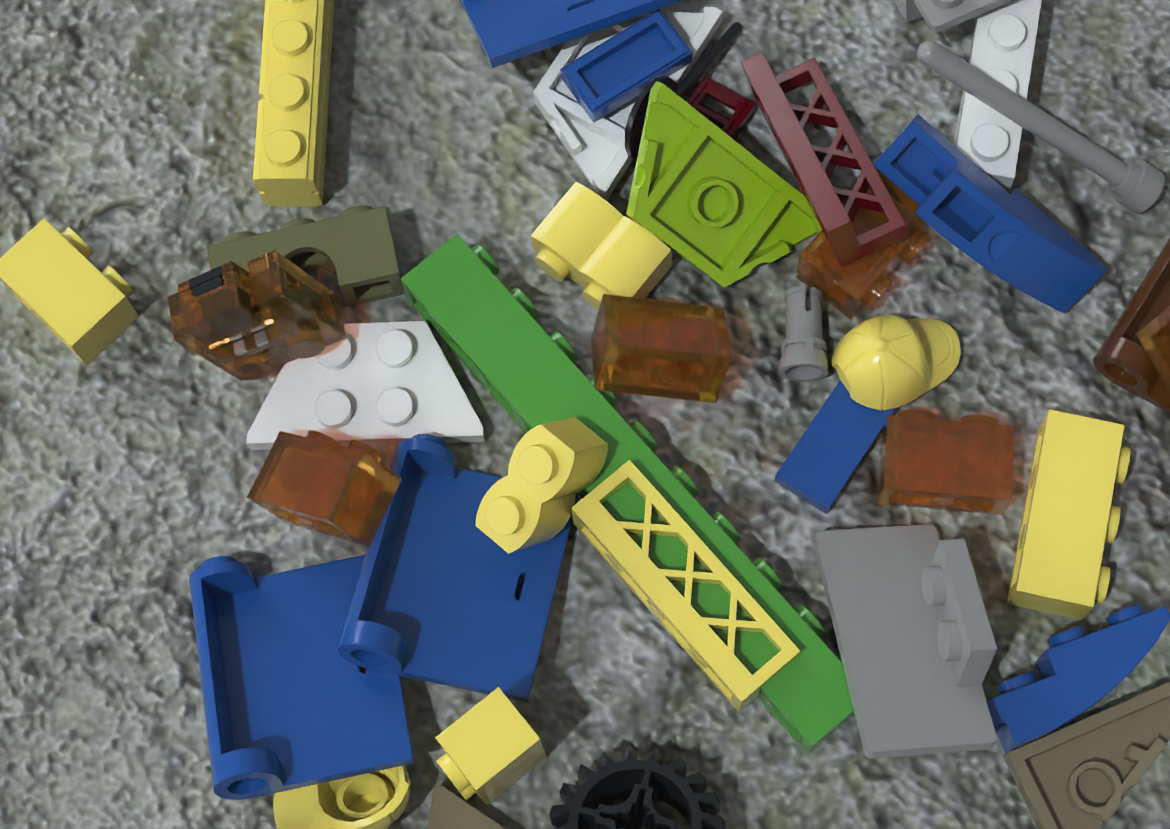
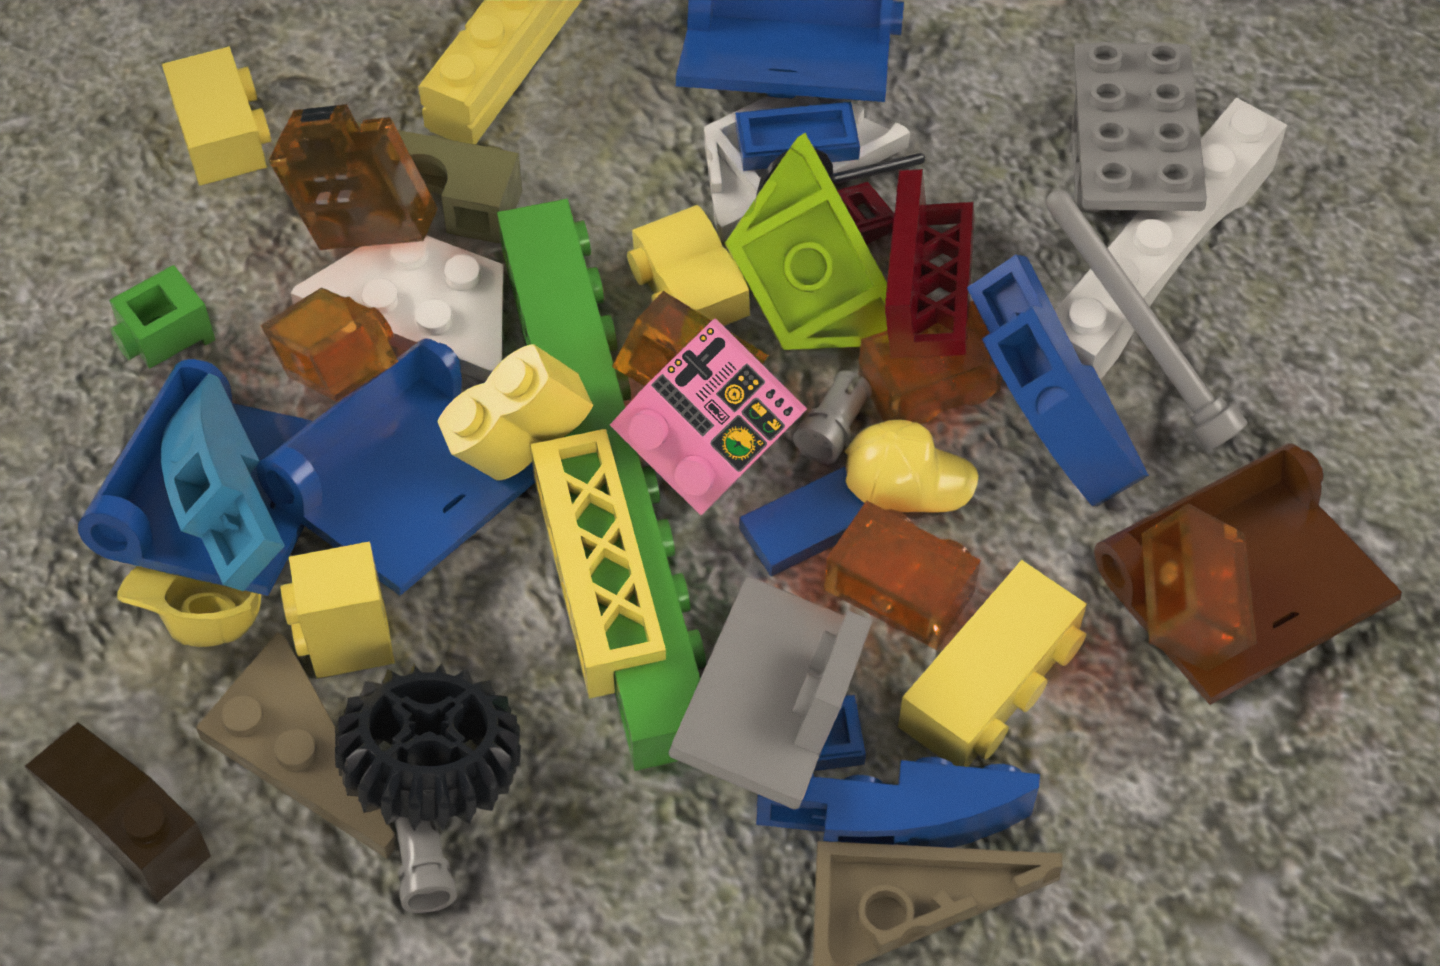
camera: 20 degrees right, 15 degrees down
none -> bright green brick [109,265,215,369]
none -> dark azure slope [161,373,285,591]
none -> bright pink slope [610,318,807,515]

